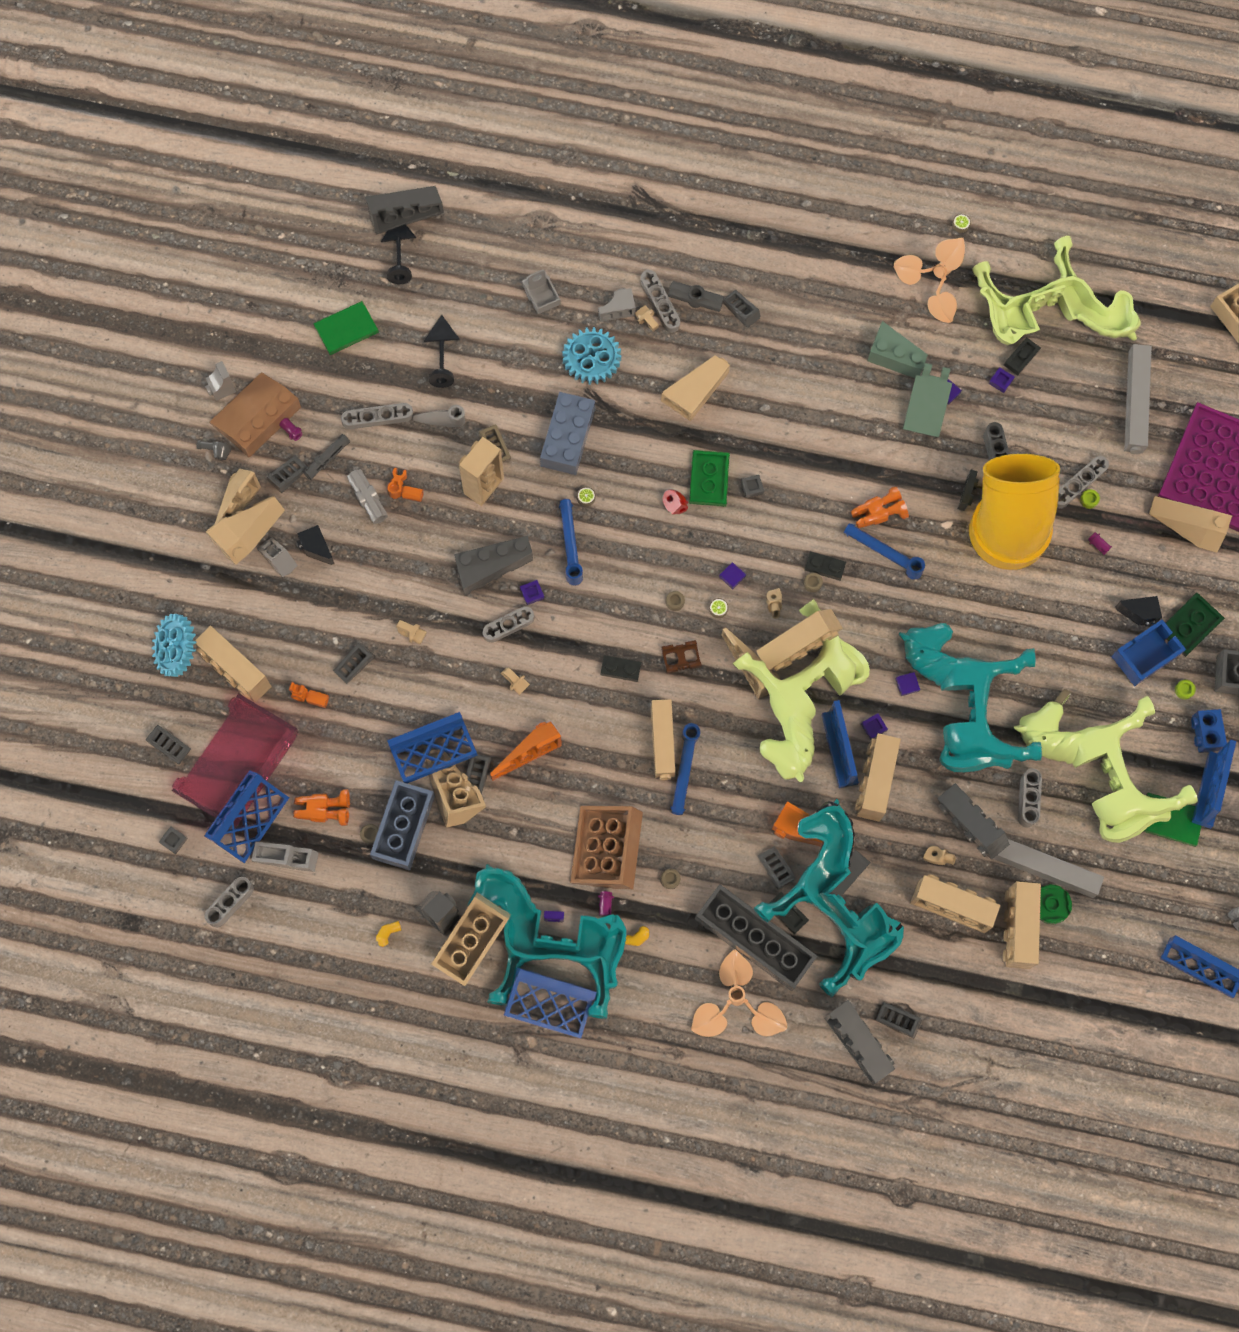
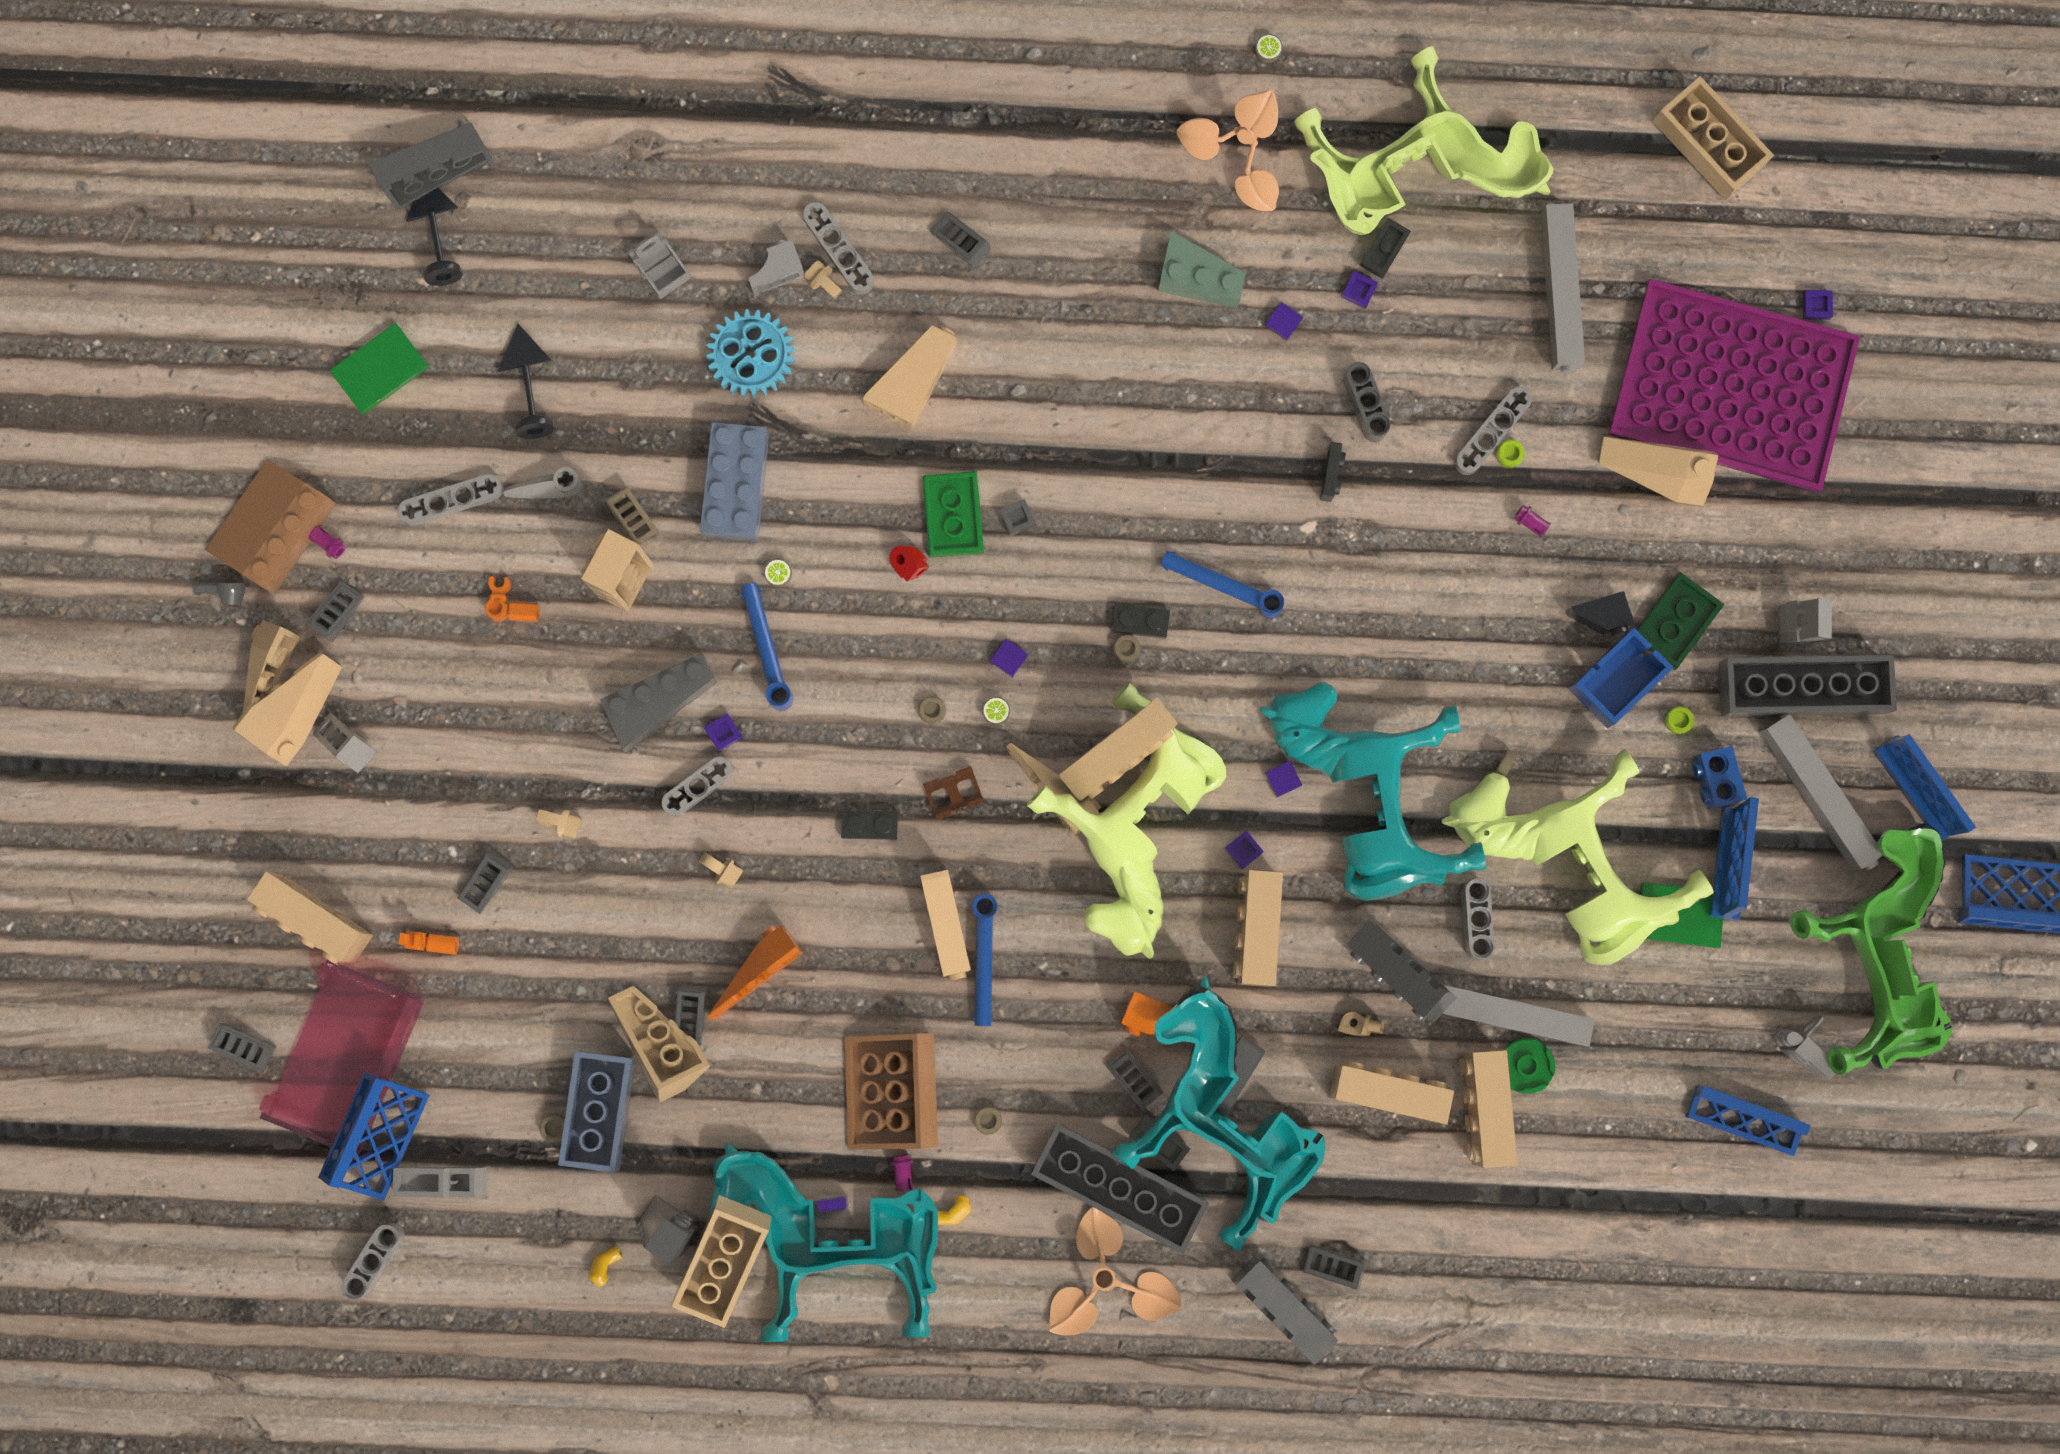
camera: 10 degrees left, 10 degrees up
medium azure gear [152,614,196,677] -> none
dark grey plate [159,826,188,855] -> none
light grey arch [205,361,236,401] -> none
orange piece [293,789,350,826] -> none
black slope [296,525,335,565] -> none
dark grey pin [303,434,350,480] -> none
light grey piece [347,469,388,524] -> none
blue fence [387,712,478,783] -> none
blue fence [504,967,597,1038] -> none
dark grey piece [668,281,724,312] -> none
tan piece [766,588,782,618] -> none
blue fence [822,700,859,788] -> none
orange piece [851,486,909,528] -> none
sand green tile [903,363,952,438] -> none
yellow cylinder [969,454,1060,570] -> none

